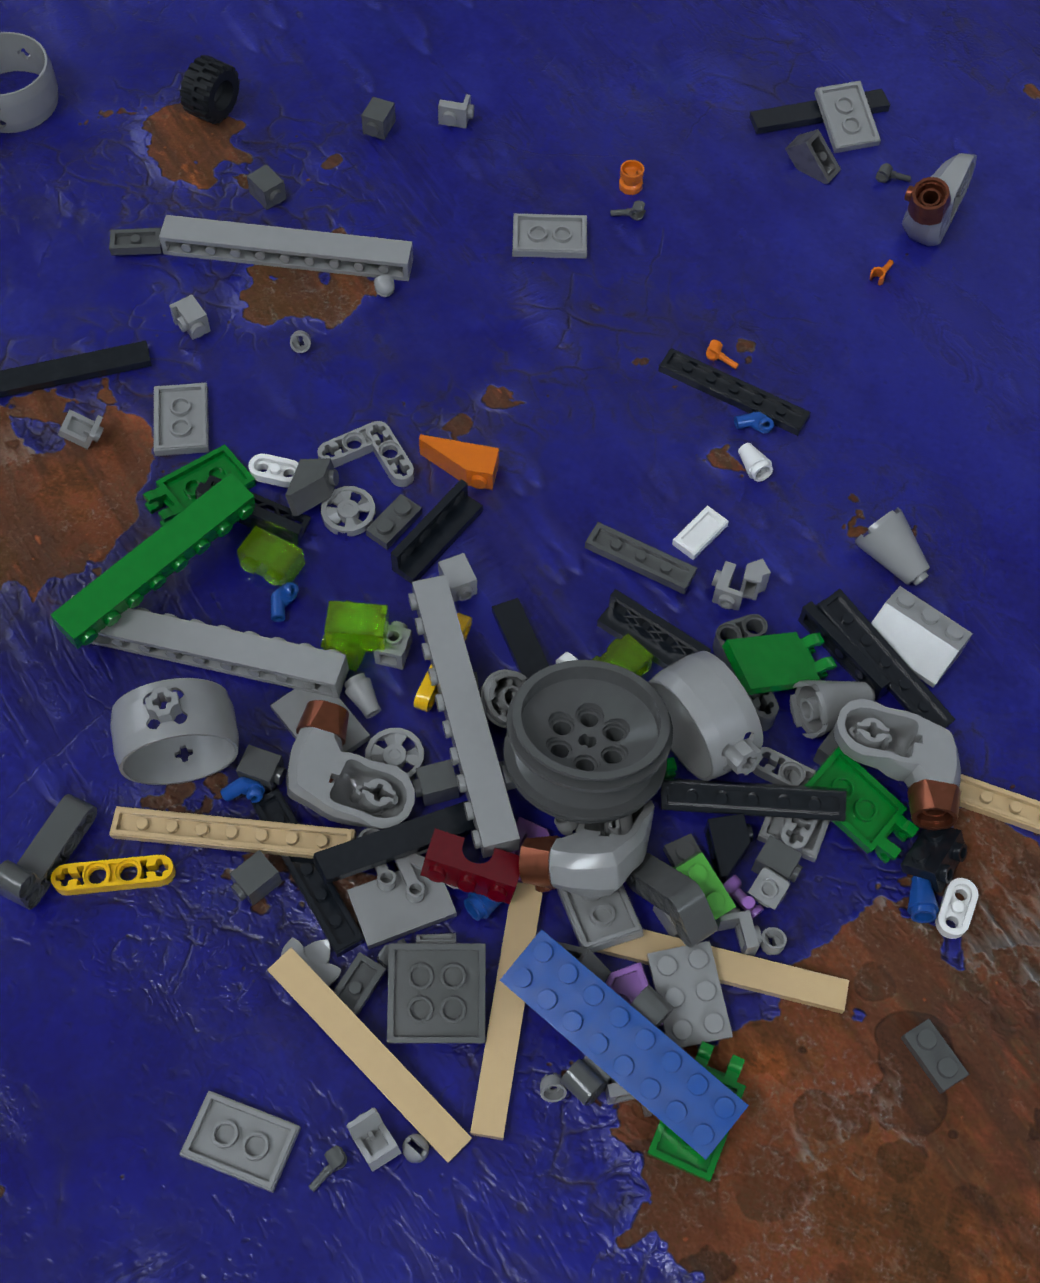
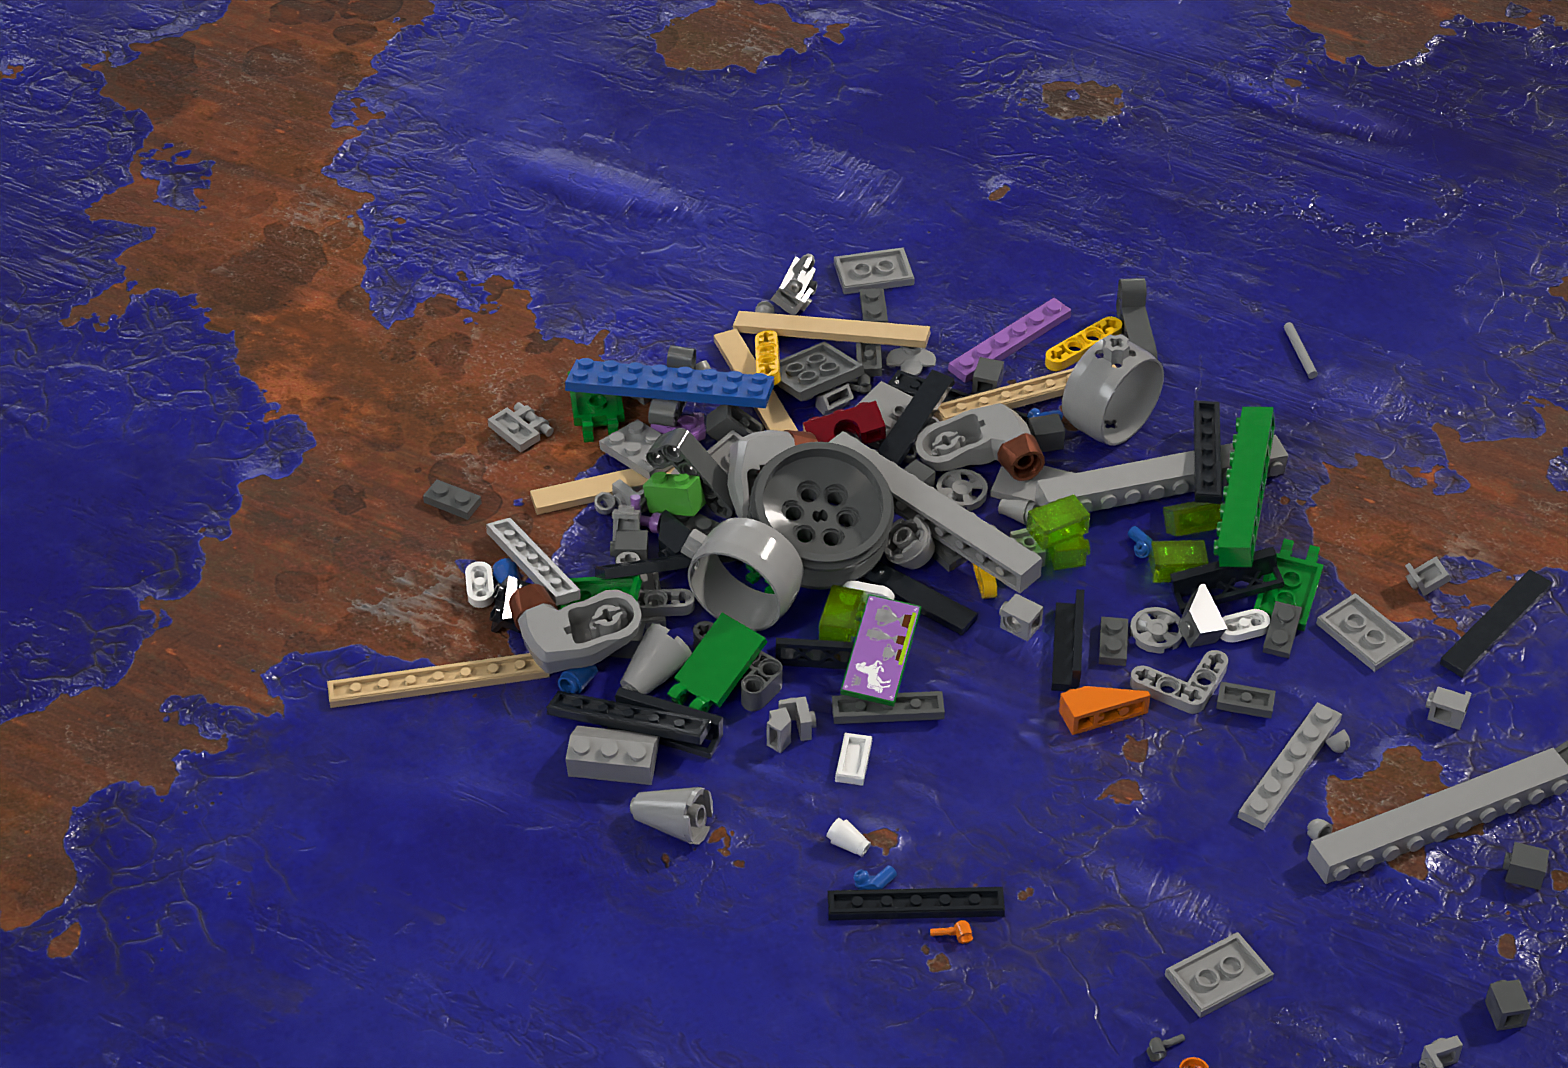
camera: 150 degrees right, 15 degrees down
none -> light grey plate [486,518,580,606]
none -> light grey plate [488,402,554,452]
none -> yellow beam [755,330,781,385]
none -> light grey hinge [779,253,816,301]
none -> tile [840,594,921,707]
none -> dark grey plate [859,288,888,323]
none -> medium lavender plate [948,298,1071,383]
none -> clear neon green brick [1163,501,1223,537]
none -> black tile [1193,400,1222,504]
none -> dark grey plate [1216,682,1276,719]
none -> light grey plate [1238,702,1342,830]
none -> dark grey plate [1262,601,1302,659]

